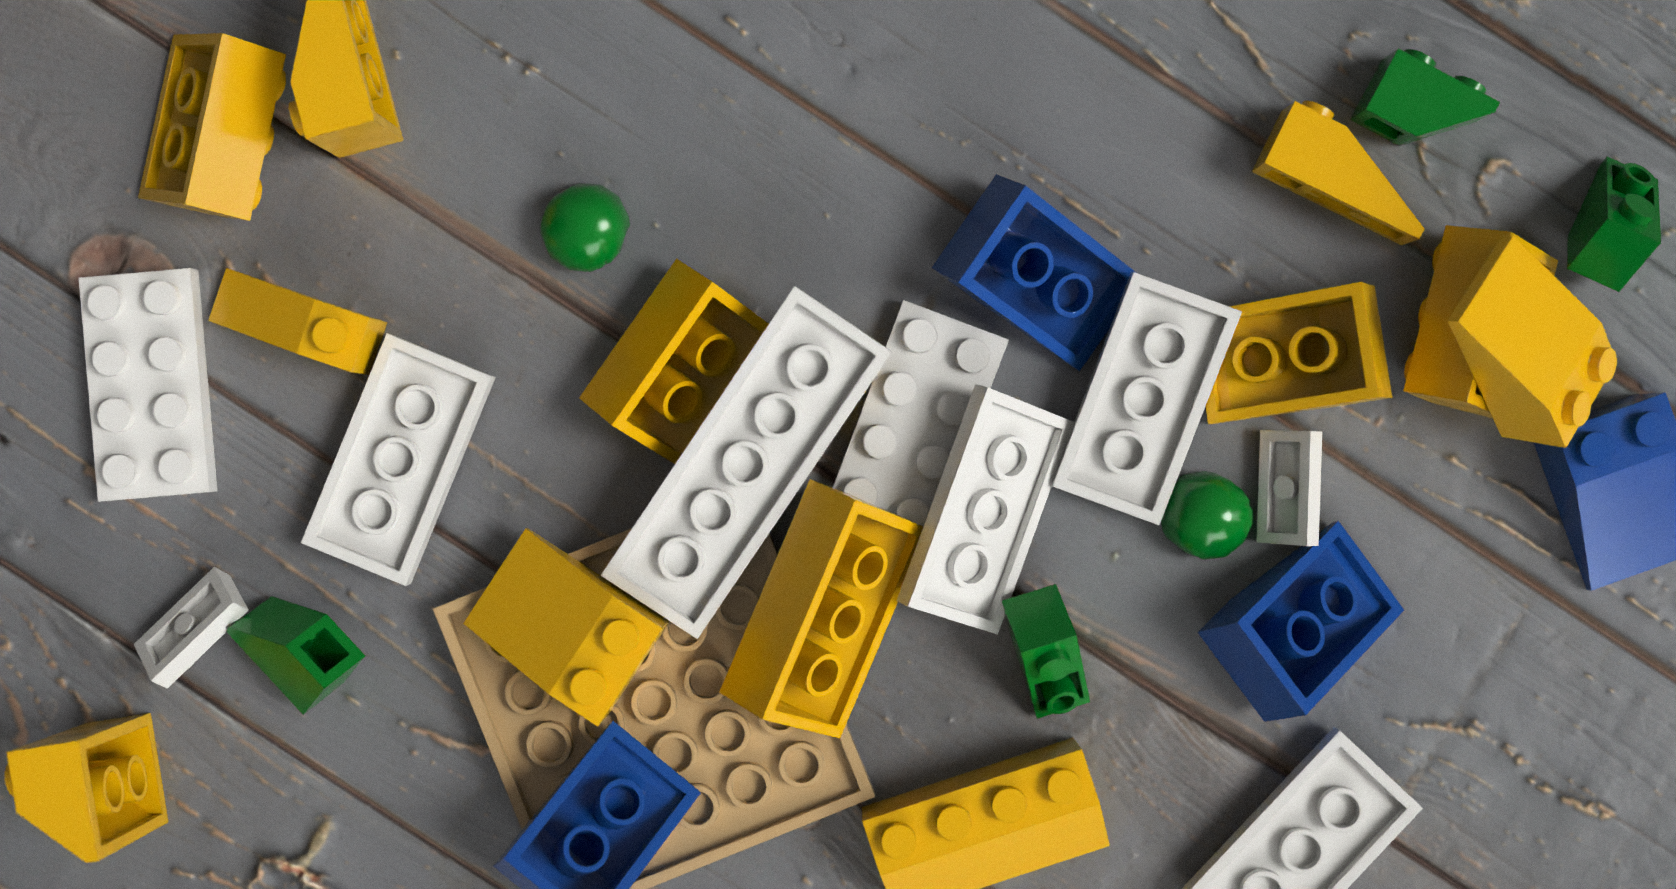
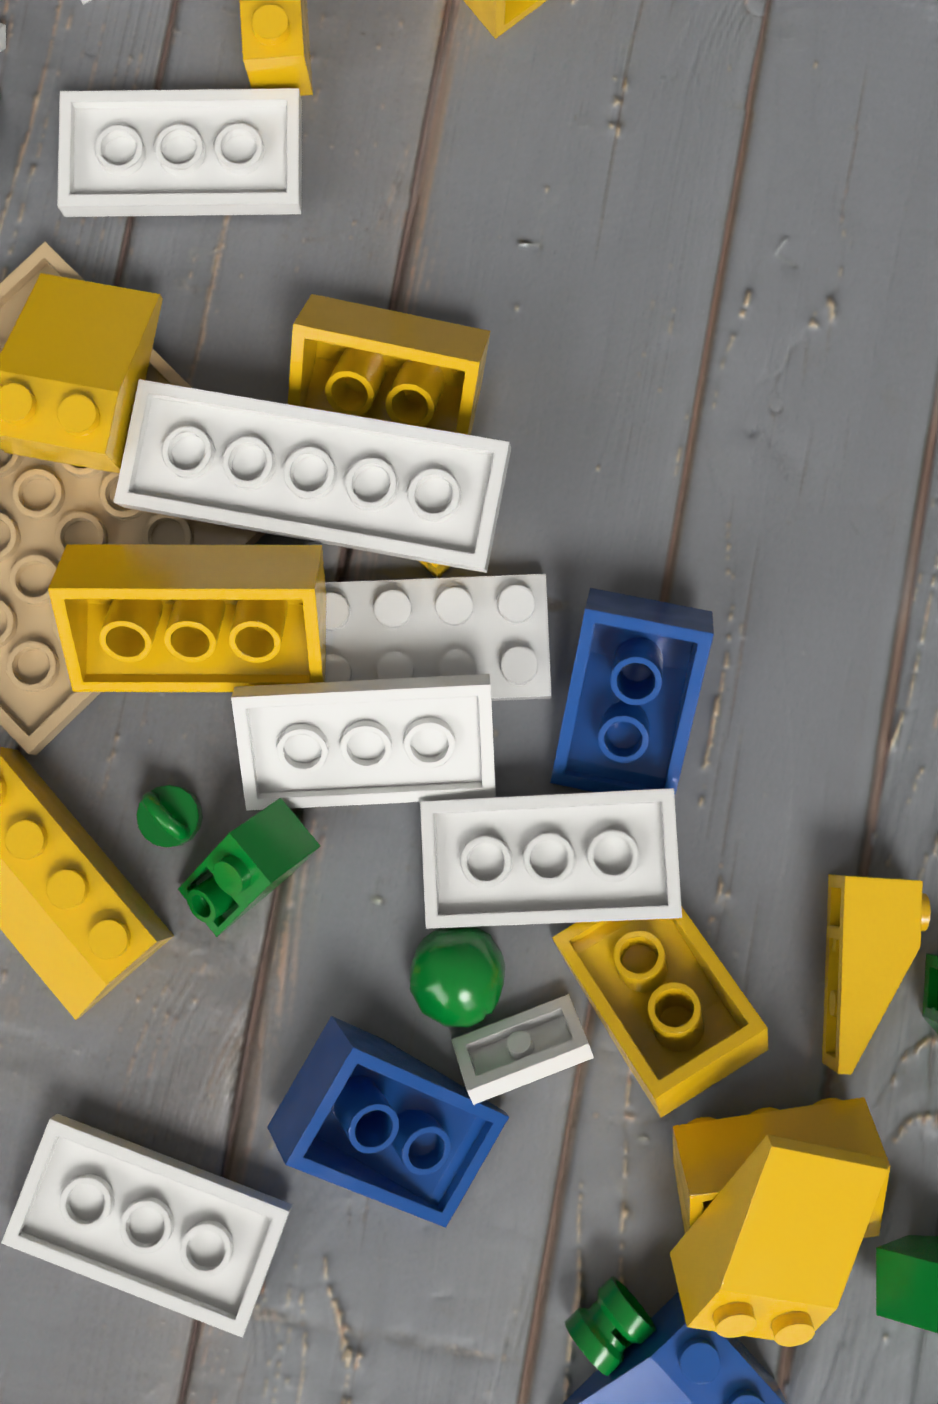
camera: 70 degrees right, 5 degrees down
green hair [540,183,630,272] -> none
none -> green tile [136,785,203,848]
none -> green wheel [564,1276,657,1376]

